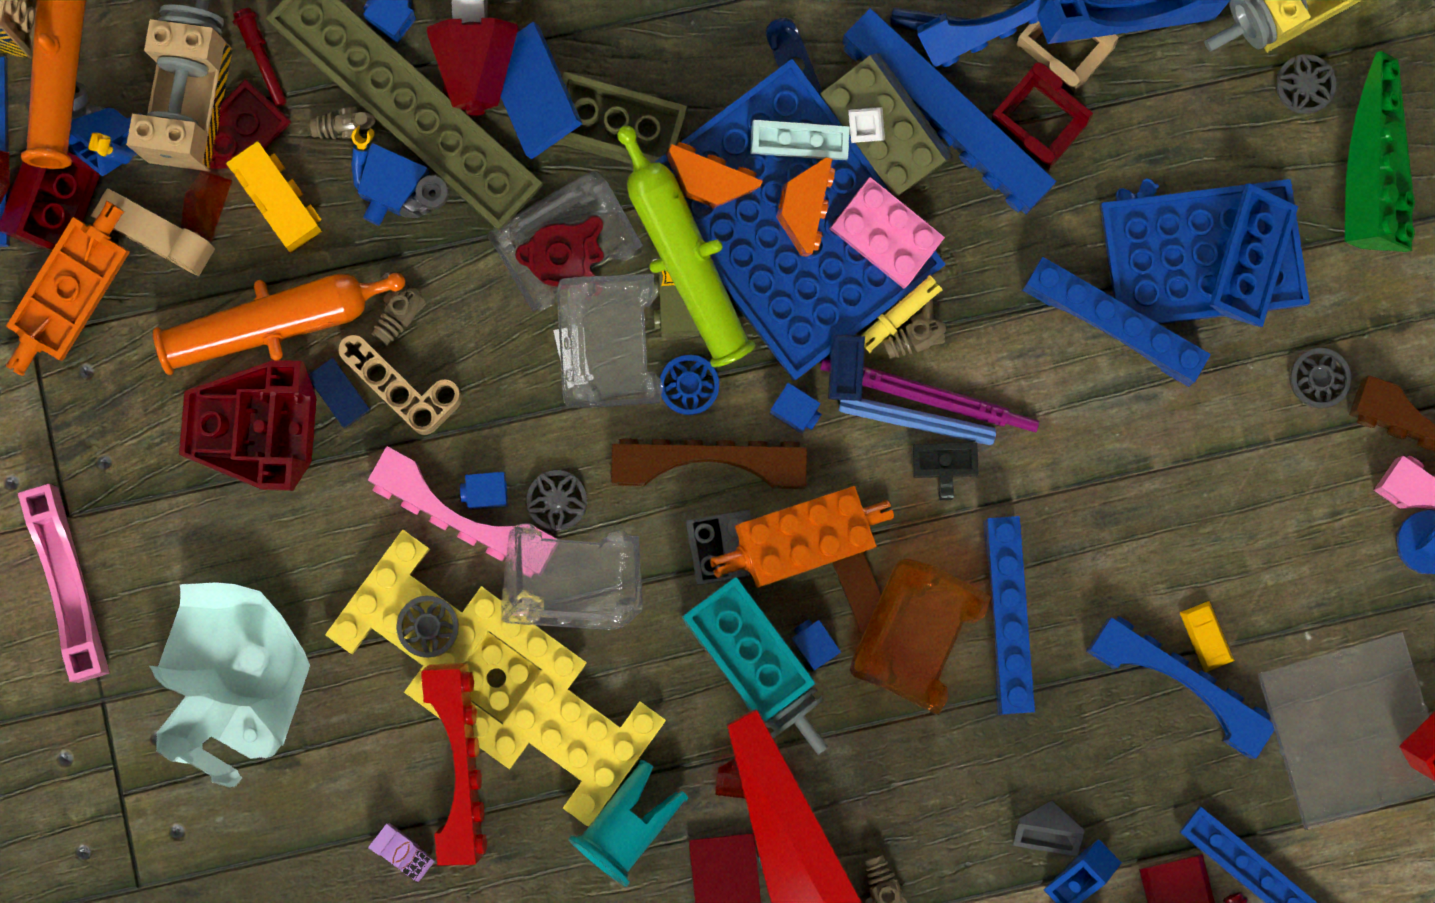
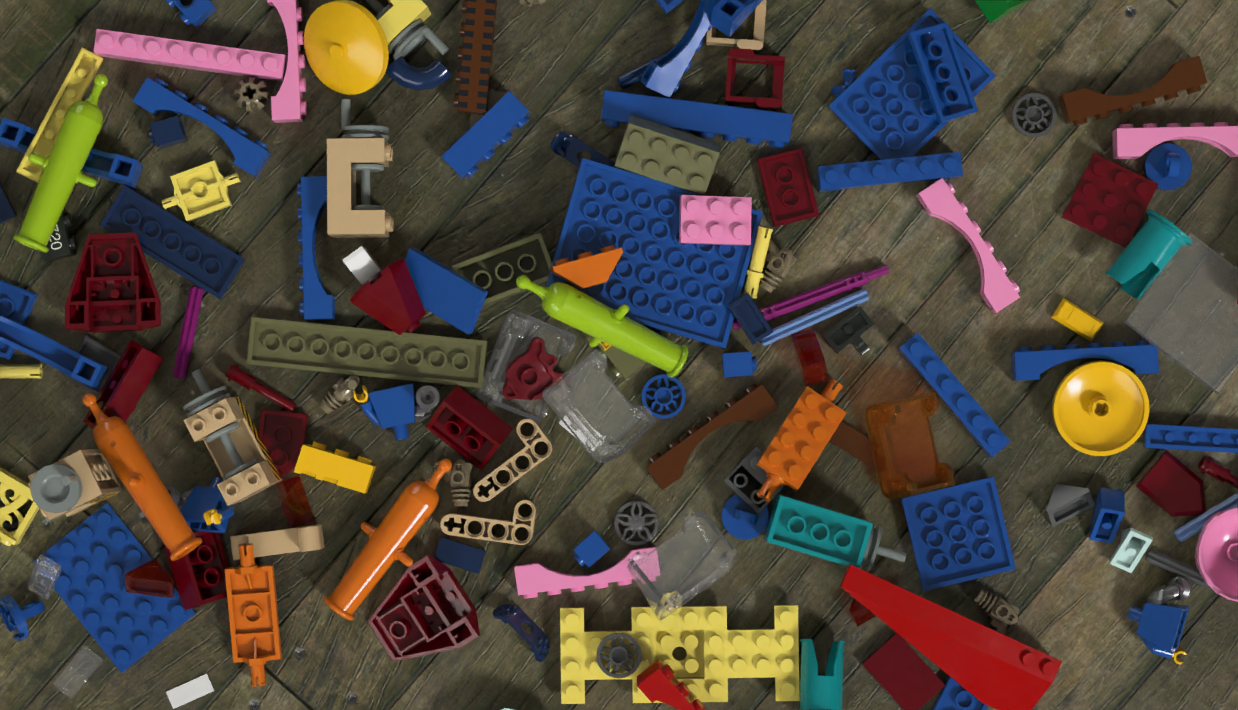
camera: 25 degrees left, 5 degrees up
light aqua plate [750,120,850,160] -> none
orange slope [776,158,835,257] -> none
blue brick [791,619,841,671] -> none
white tile [848,107,885,143] -> none
none -> dark red slope [425,385,513,471]
none -> tan beam [473,419,553,502]
none -> dark blue piece [493,604,550,662]
none -> blue tile [721,494,769,540]
none -> dark red tile [756,147,819,228]
none -> clear red slope [791,329,828,386]
none -> blue plate [900,476,1016,591]
none -> bright pink arch [916,178,1020,314]
none -> yellow dish [1052,361,1149,456]
none -> dark red plate [1061,153,1159,248]
none -> teal piece [1104,209,1193,300]

